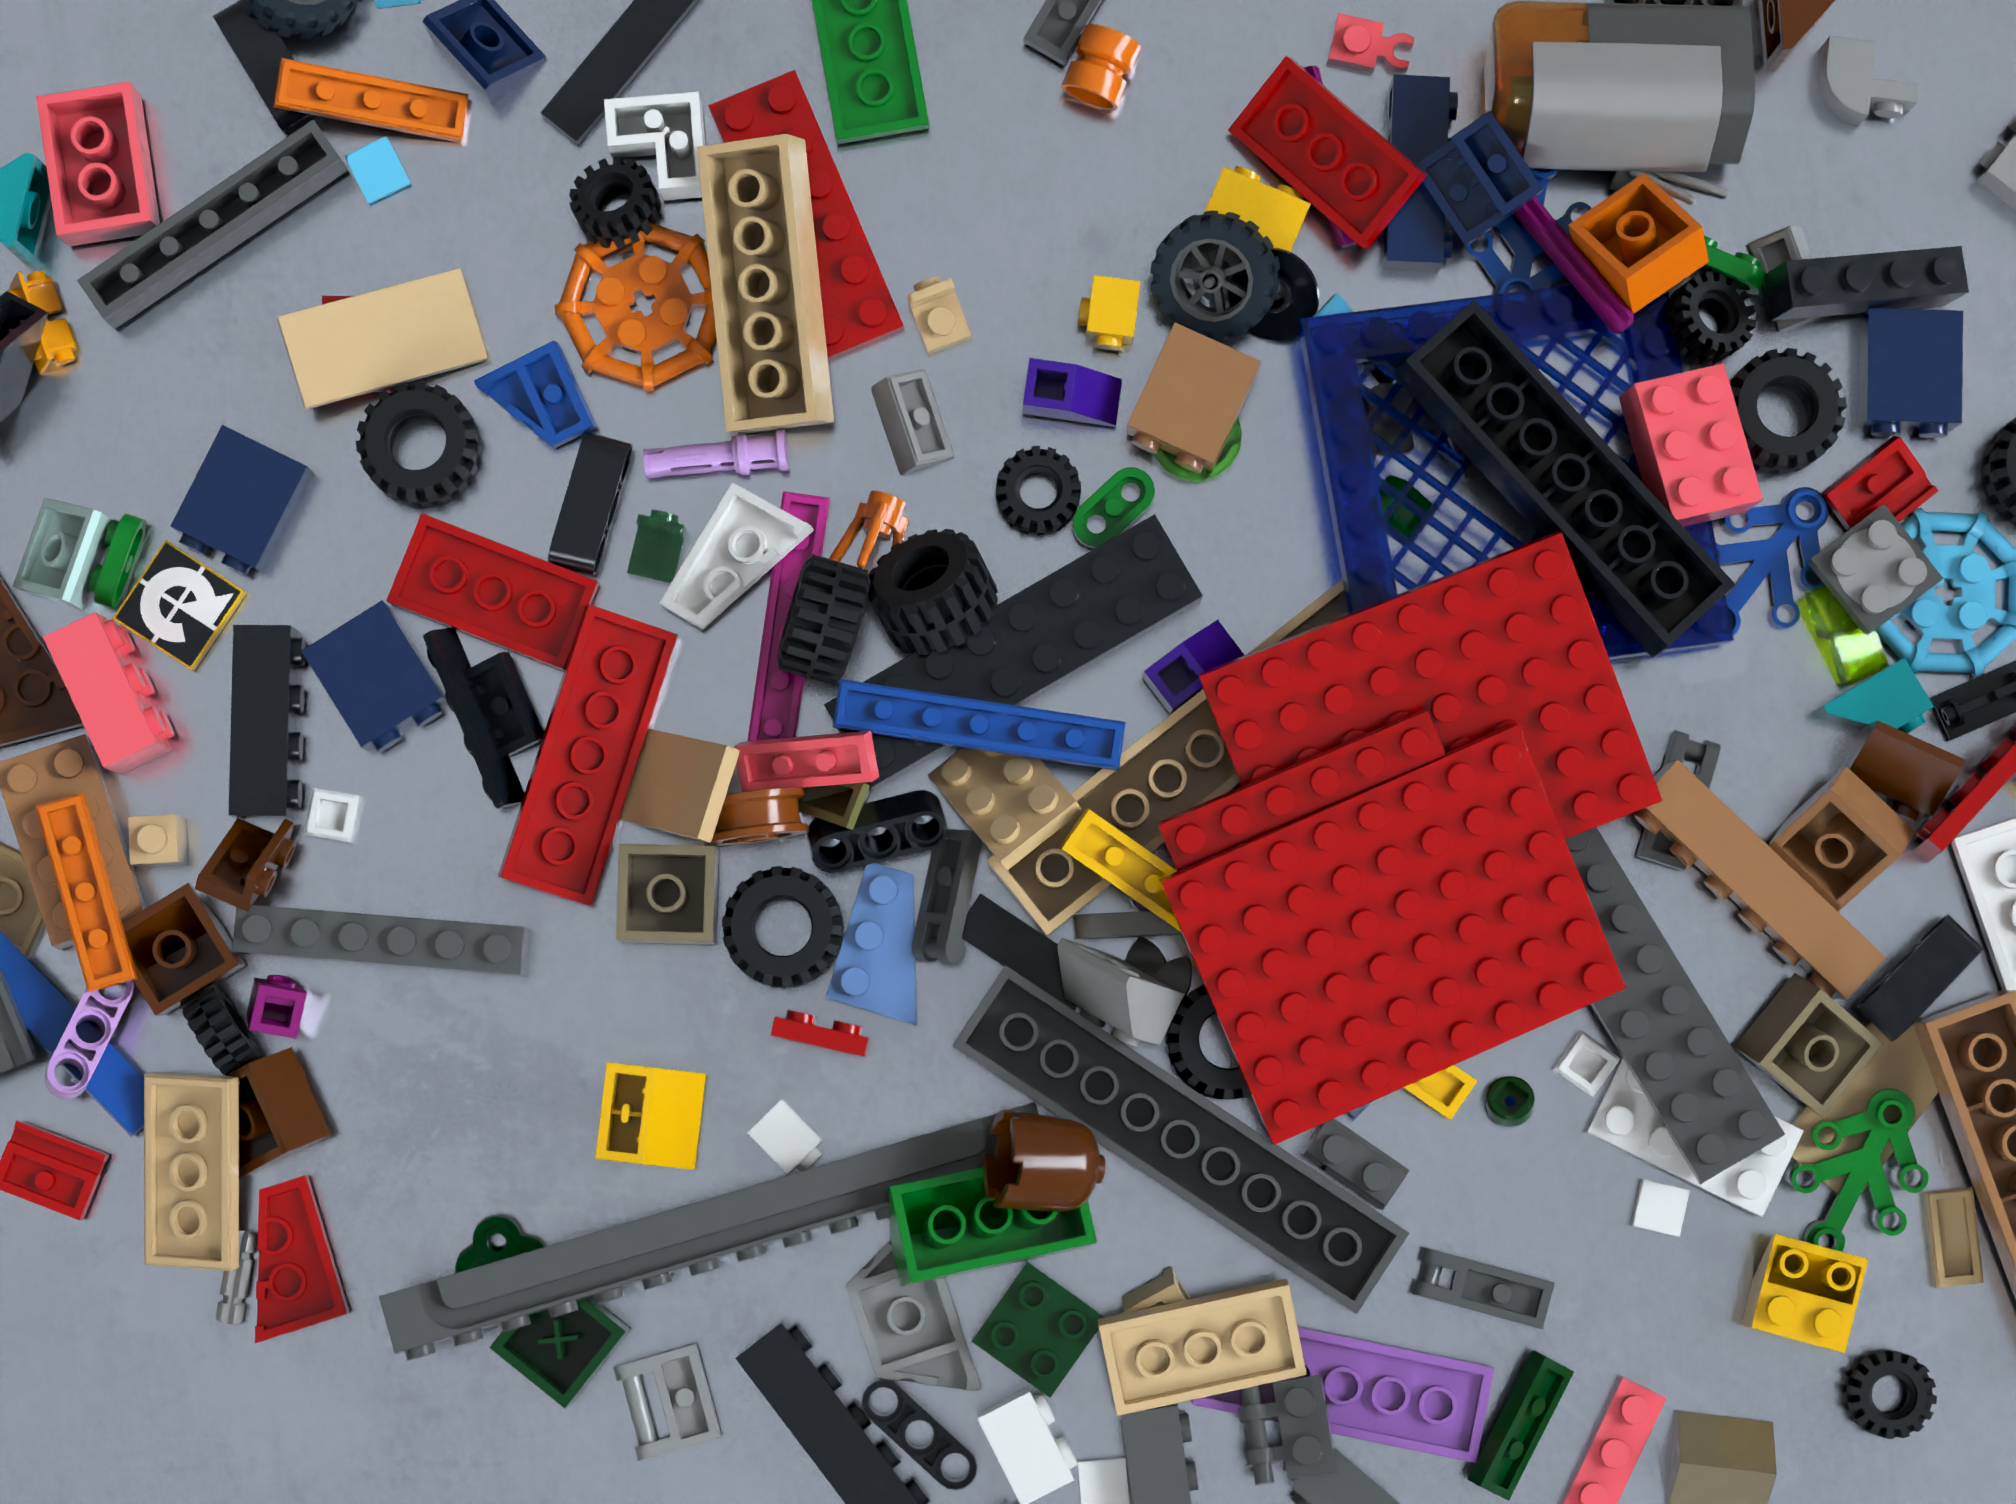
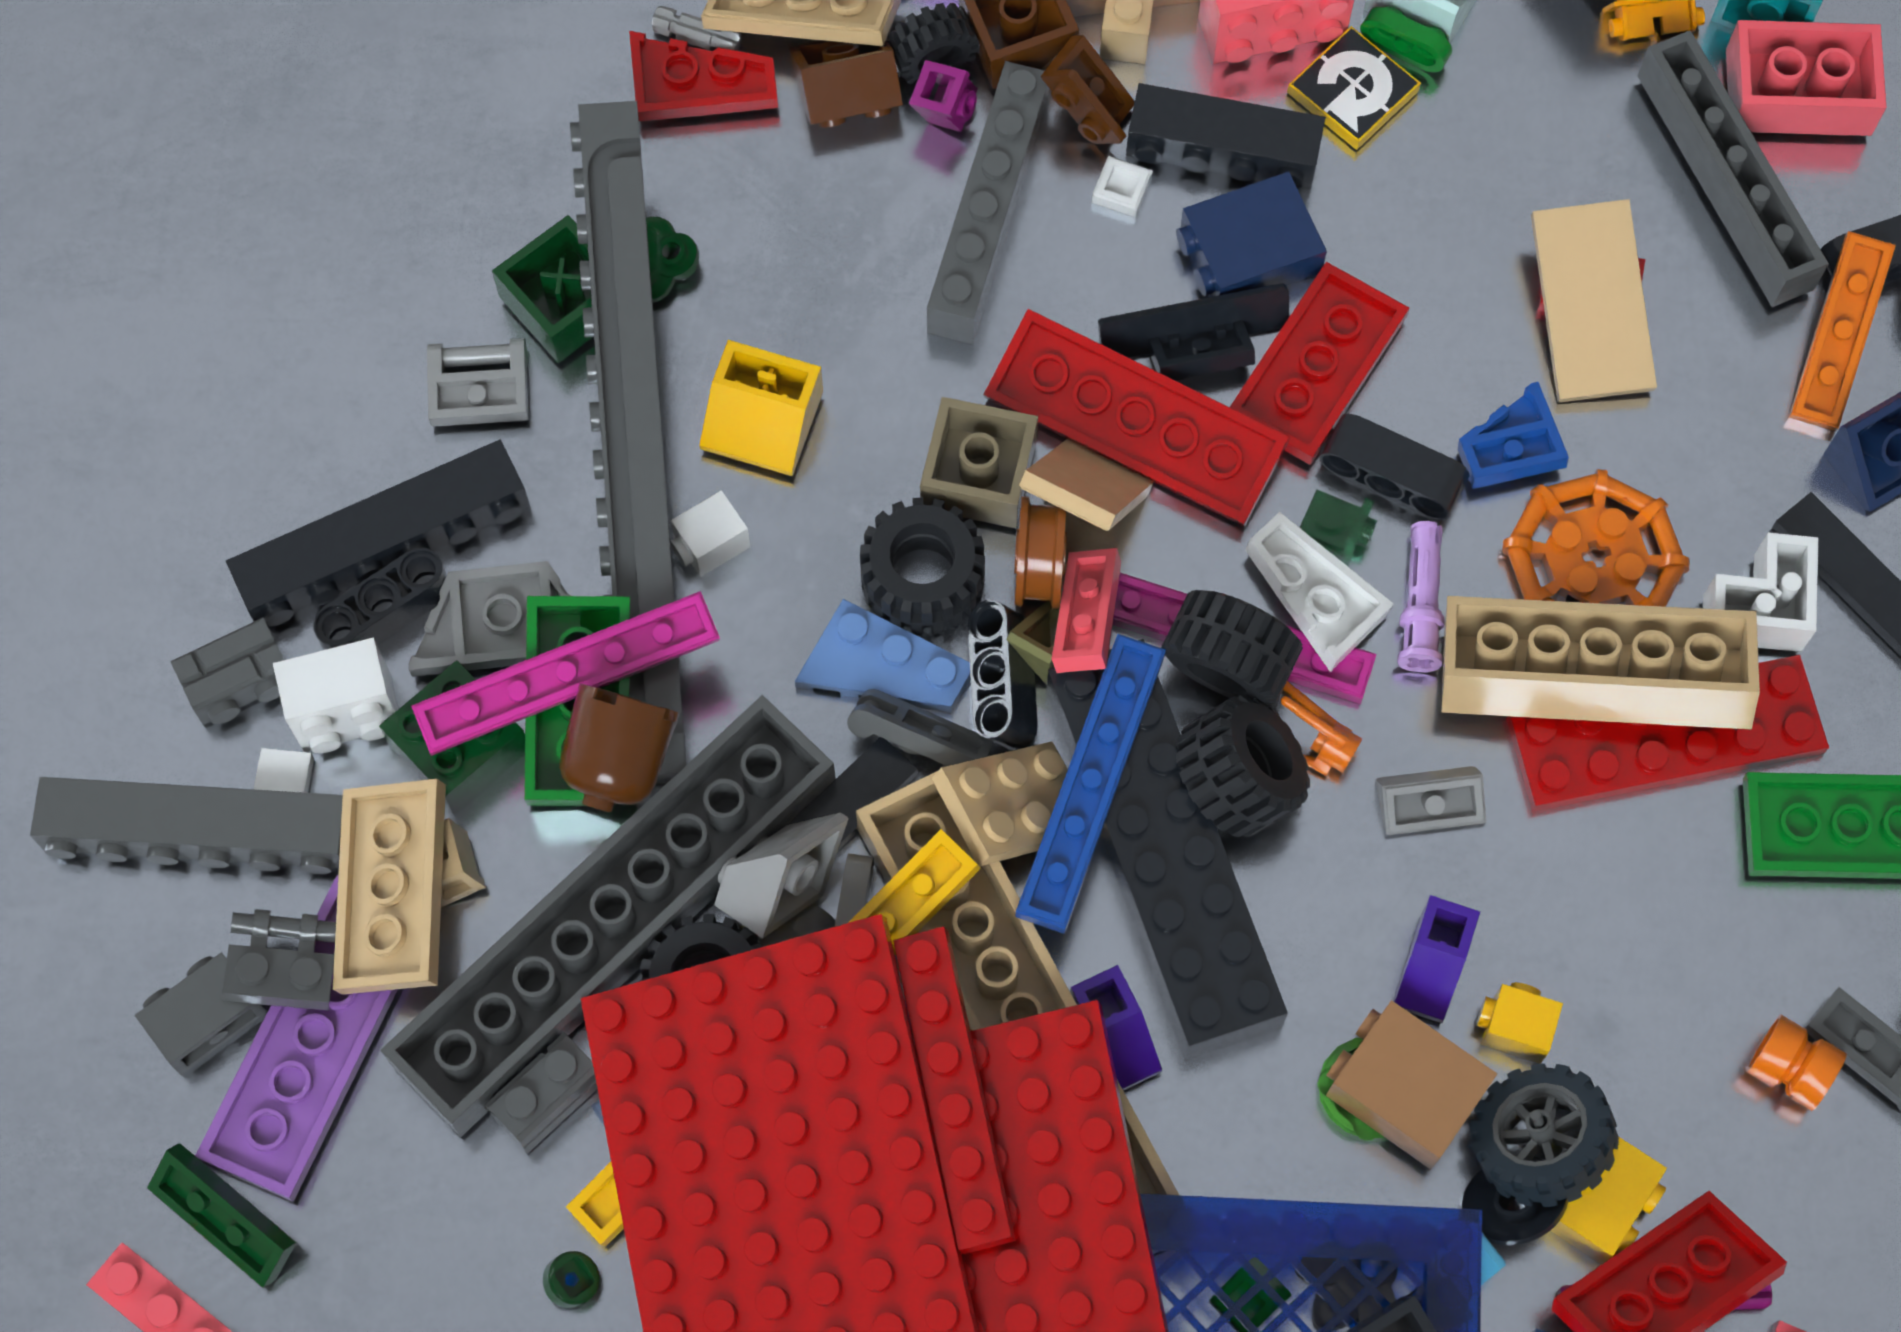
camera: 105 degrees right, 15 degrees down
dark blue brick [170,425,314,576] -> none
medium azure slope [345,136,411,205] -> none
black tyre [356,381,482,507] -> none
black tyre [569,157,661,248] -> none
red plate [771,1010,870,1057] -> none
tan bracket [907,276,972,355] -> none
black tyre [996,446,1081,536] -> none
green plate [1072,467,1155,549] -> none
dark grey plate [1411,1247,1555,1329] -> none
none -> dark pink tile [411,591,720,756]

